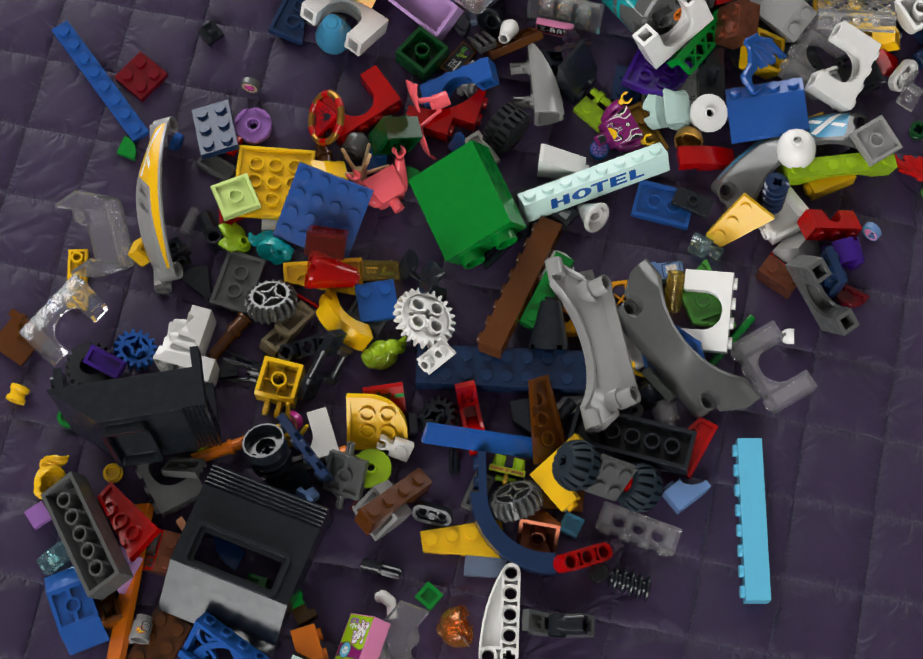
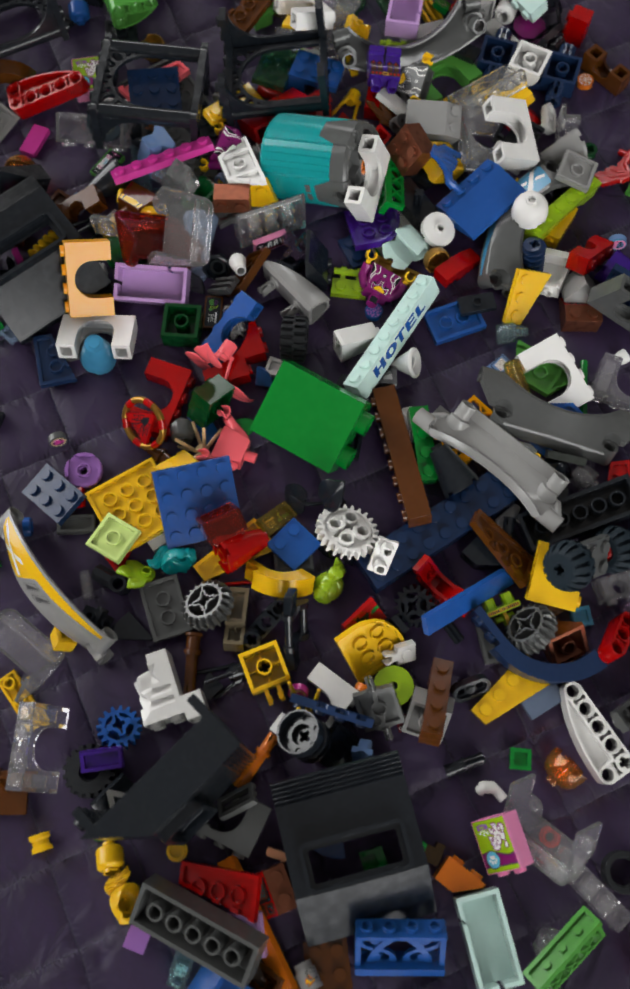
camera: 35 degrees left, 0 degrees up
none -> yellow head [95,841,125,876]
none -> light grey cone [538,128,588,165]

